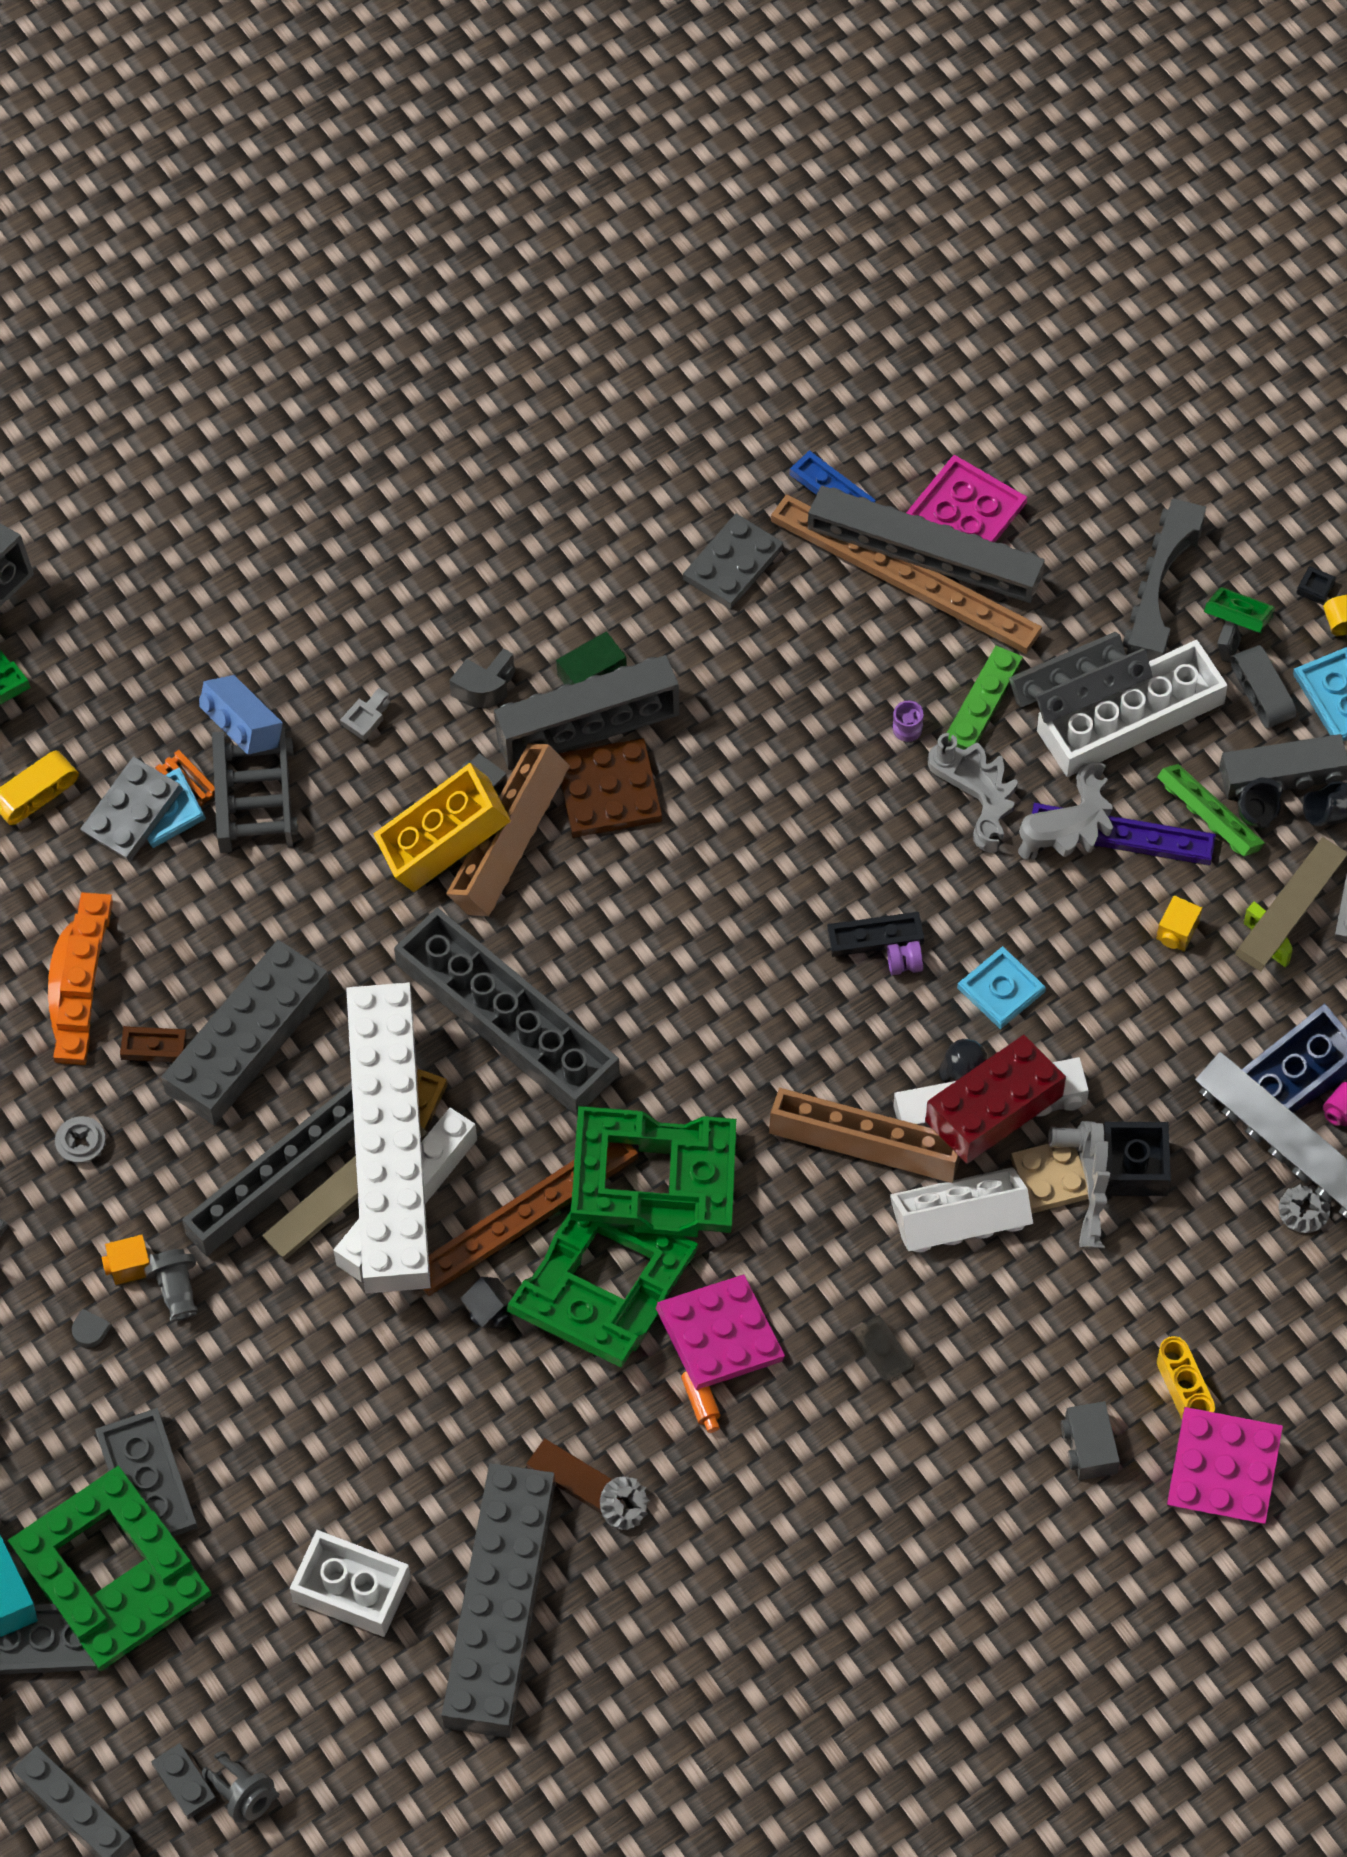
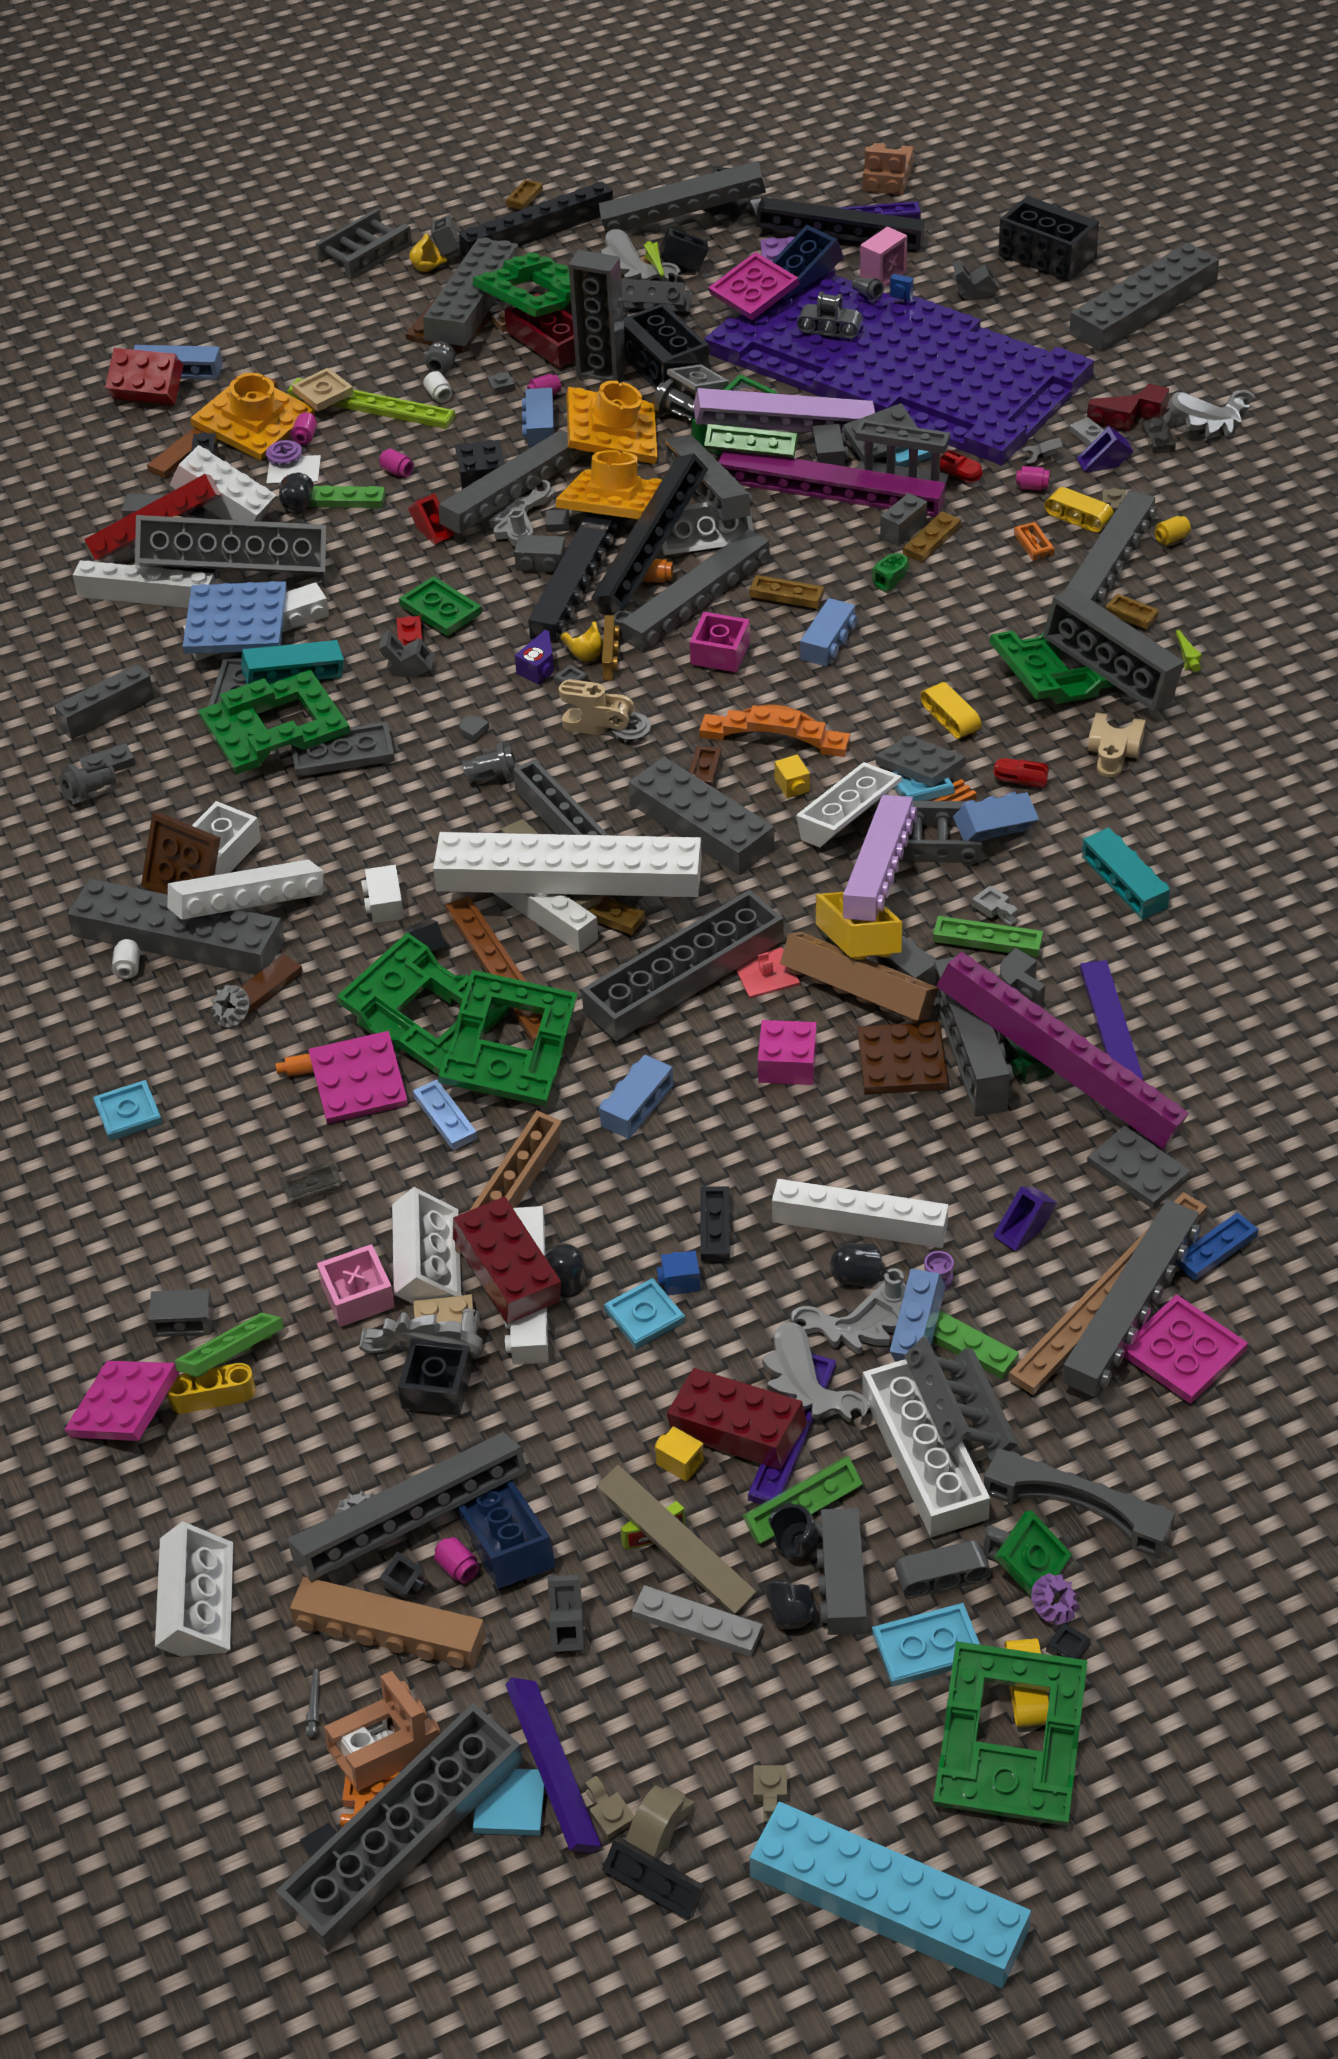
camera: 100 degrees right, 15 degrees down
light orange brick [101,1235,150,1285] -> none
medium lavender wheel [887,941,923,976] -> none
none -> medium azure tile [93,1080,163,1141]
none -> white brick [112,939,140,979]
none -> reddish brown plate [141,812,221,895]
none -> white brick [167,859,324,919]
none -> bright green plate [175,1312,284,1377]
none -> bright pink brick [317,1244,395,1327]
none -> white brick [361,865,404,924]
none -> light blue plate [413,1080,477,1150]
none -> tan piece [559,679,635,735]
none -> medium blue brick [599,1054,674,1139]
none -> blue brick [656,1250,701,1295]
none -> dark red brick [666,1368,807,1470]
none -> coral piece [736,947,800,999]
none -> dark pink brick [758,1020,817,1085]
none -> white brick [772,1179,948,1248]
none -> yellow brick [774,754,810,799]
none -> white slope [796,762,902,847]
none -> black hair [830,1243,882,1288]
none -> lavender brick [843,795,917,921]
none -> medium blue brick [890,1269,946,1362]
none -> bright green plate [933,916,1043,957]
none -> magenta brick [936,952,1189,1149]
none -> red arm [993,758,1049,788]
none -> dark purple slope [993,1186,1058,1251]
none -> medium lavender gear [1031,1573,1080,1625]
none -> dark purple tile [1080,960,1144,1080]
none -> teal brick [1082,828,1170,920]
none -> tan piece [1087,712,1146,777]

